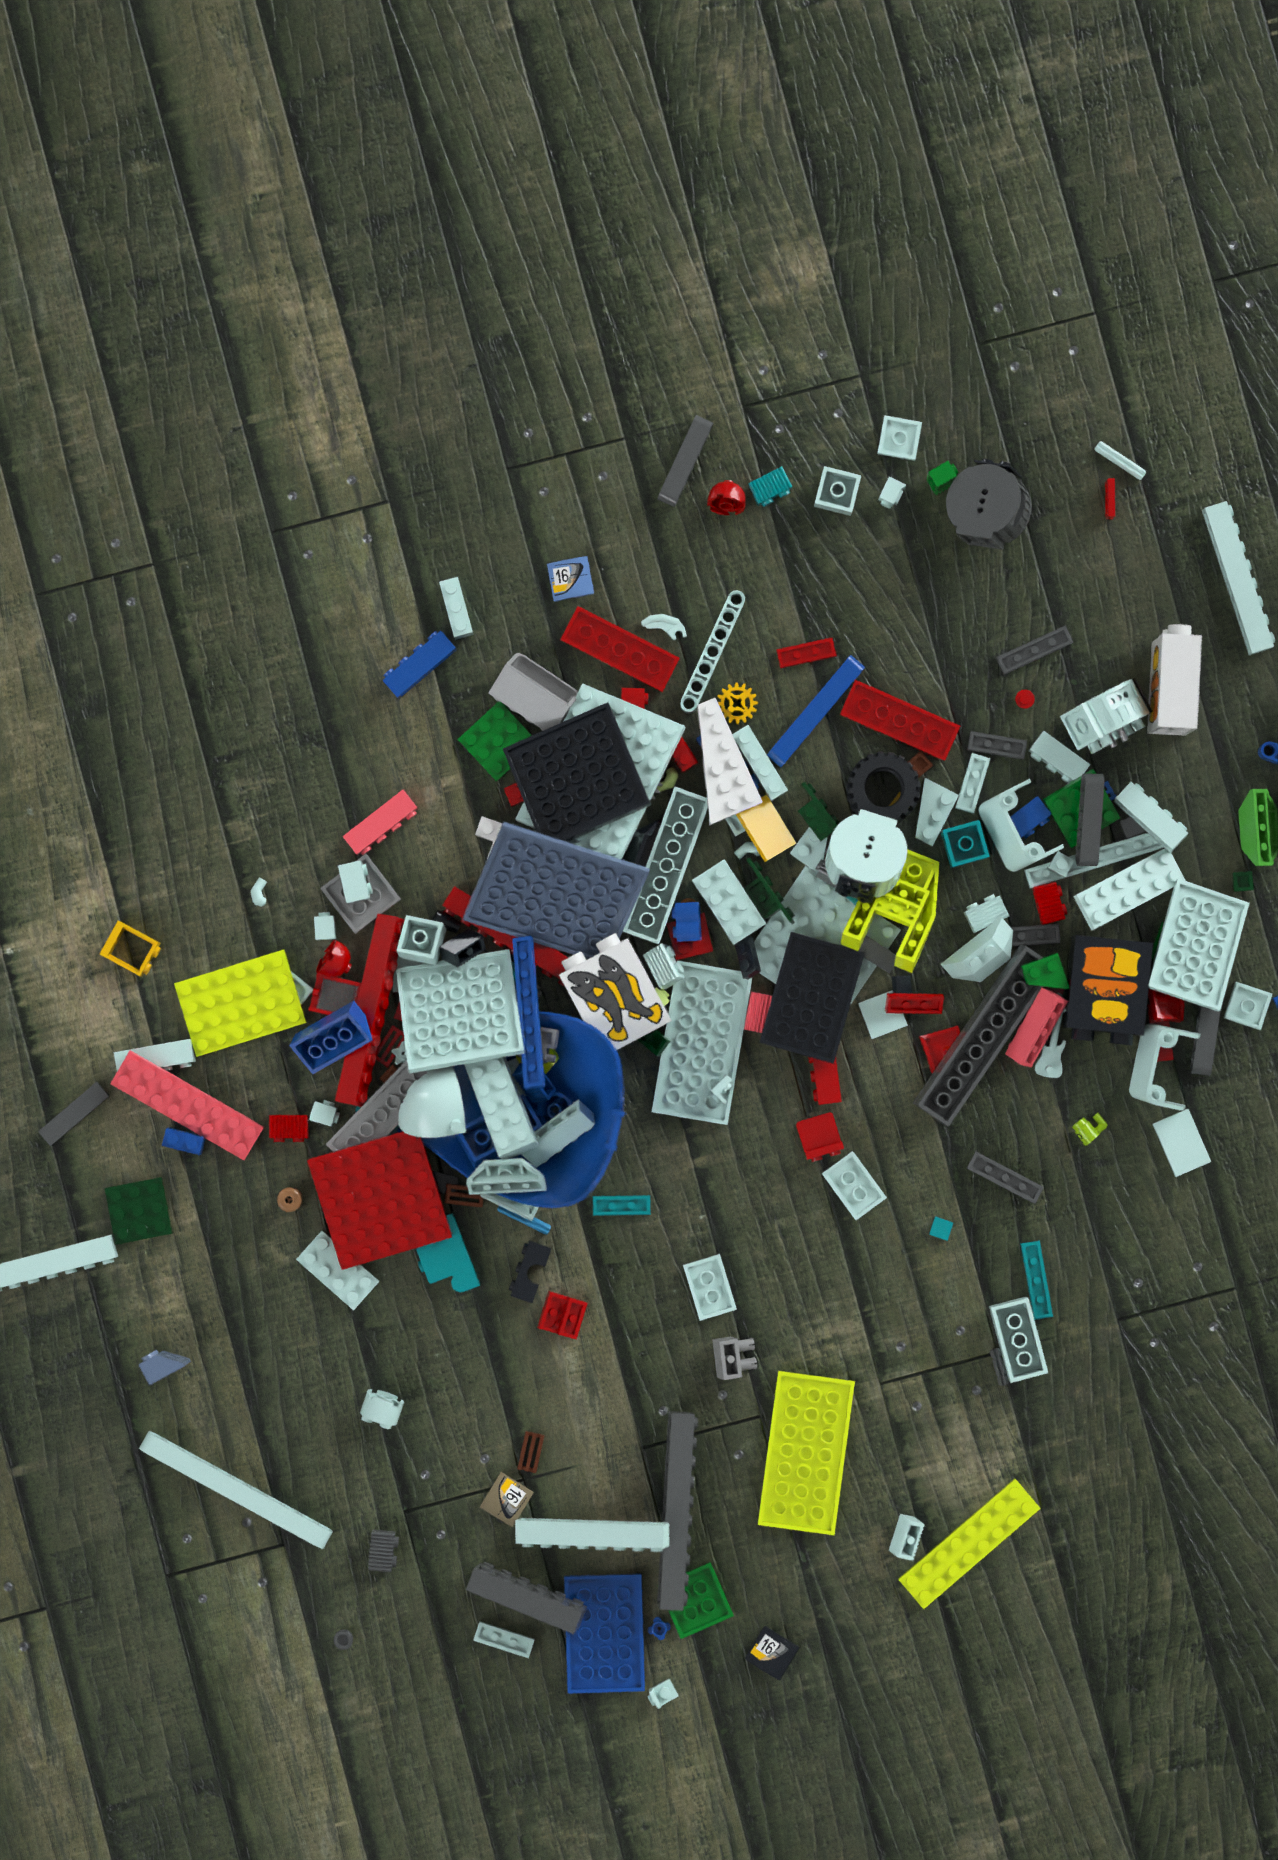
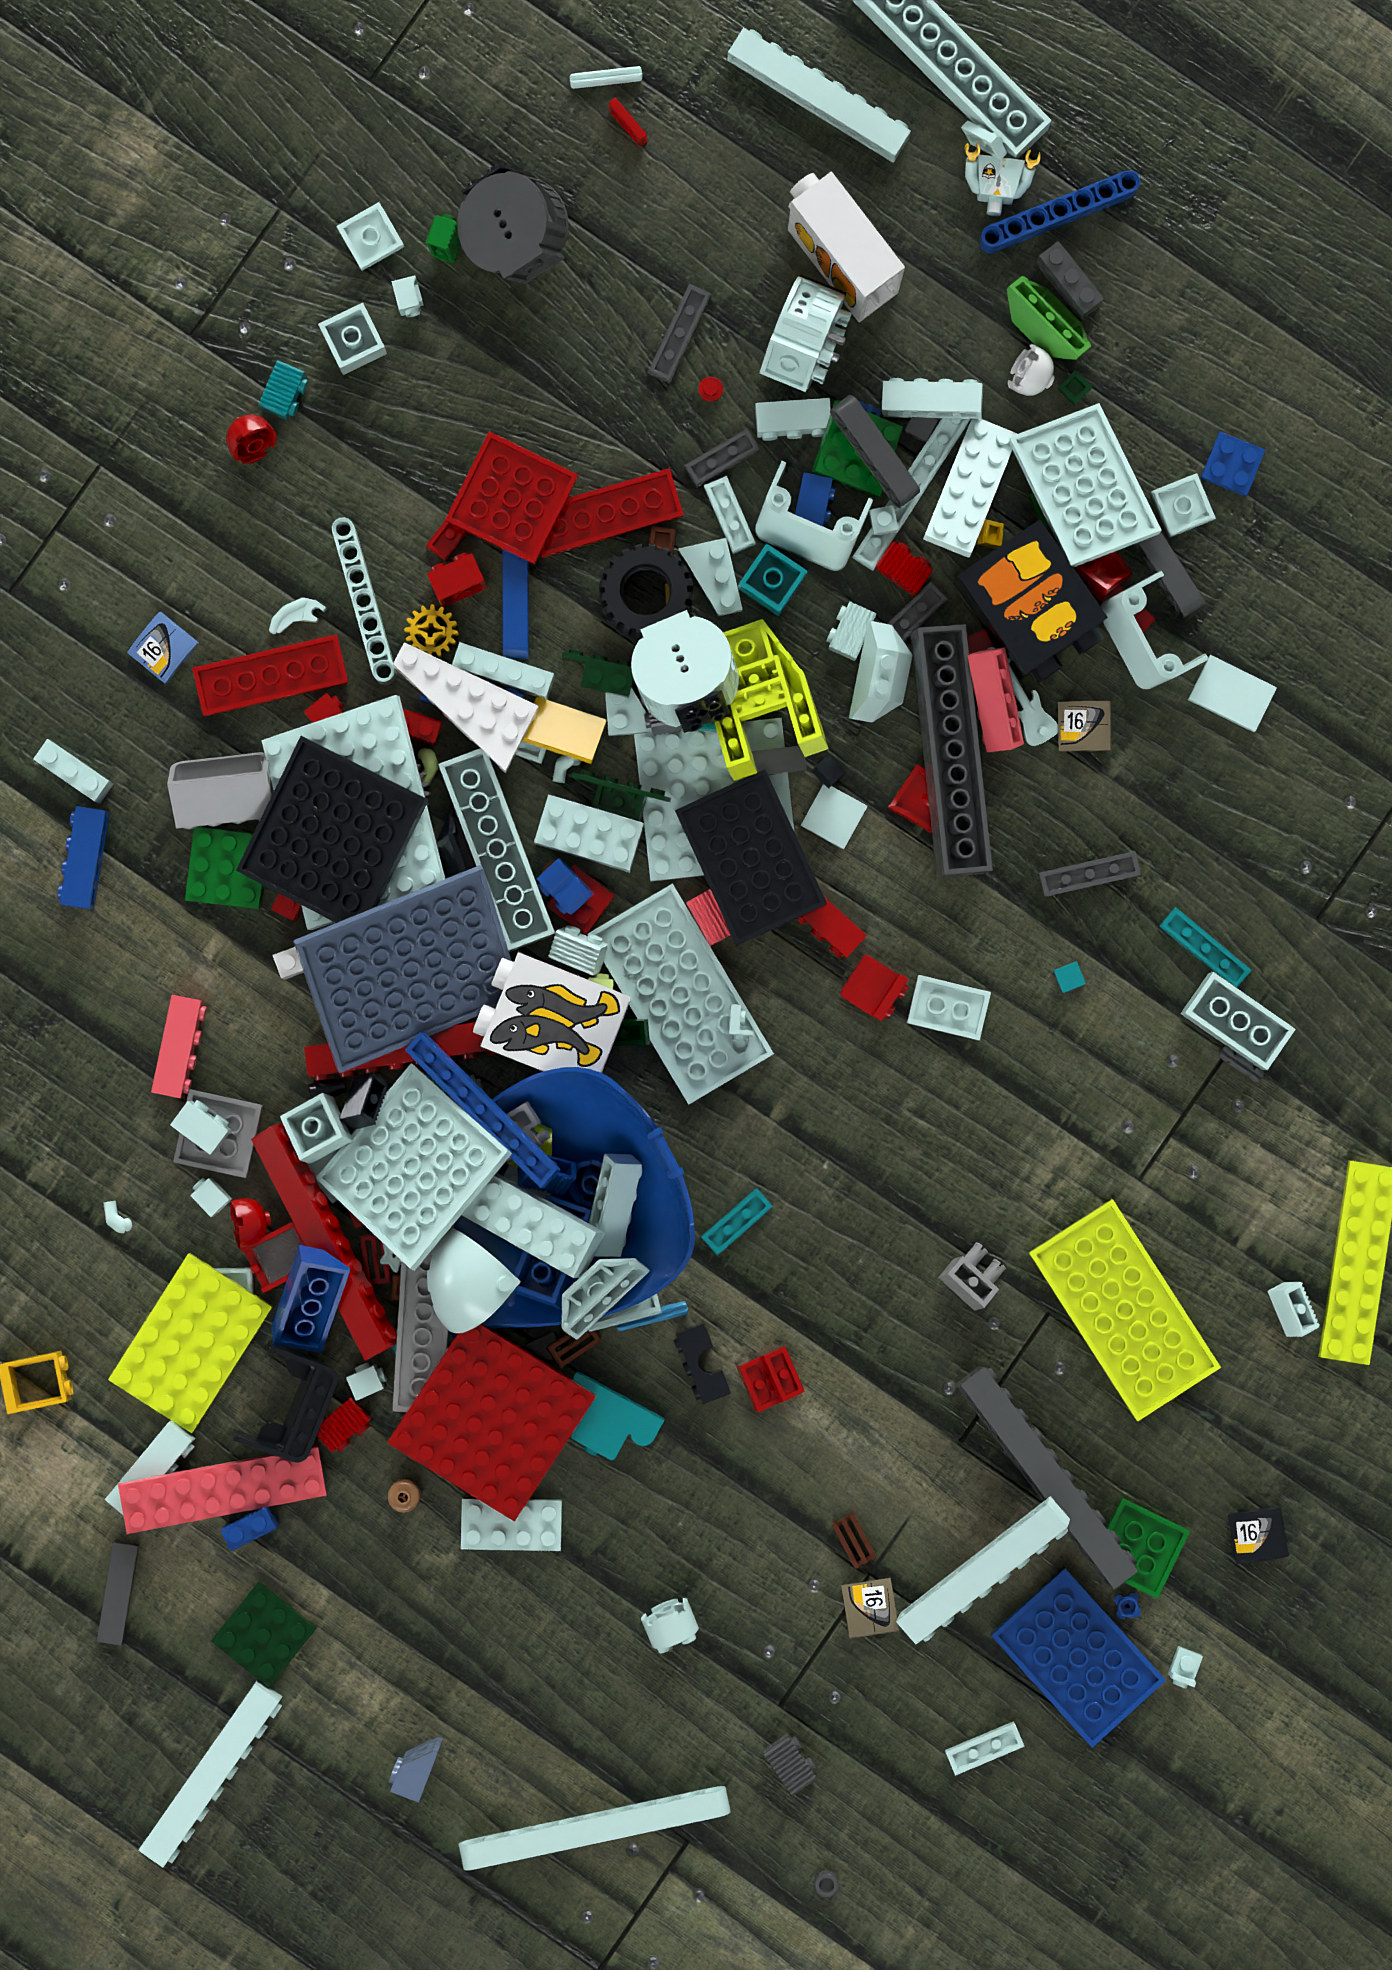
camera: 50 degrees left, 0 degrees up
dark grey brick [466,1562,587,1634] -> none
dark grey beam [657,415,714,507] -> none
light aqua plate [683,1254,737,1321] -> none
black plate [735,936,761,980] -> none
red tile [885,993,944,1014] -> none
green wing [1021,953,1069,989] -> none
lime piece [1072,1113,1108,1146] -> none
none -> black windscreen [232,1340,338,1463]
none -> red brick [427,553,487,608]
none -> red plate [445,431,579,565]
none -> yellow tile [977,519,1004,549]
none -> white cylinder [1008,344,1054,396]
none -> slope [1058,701,1112,752]

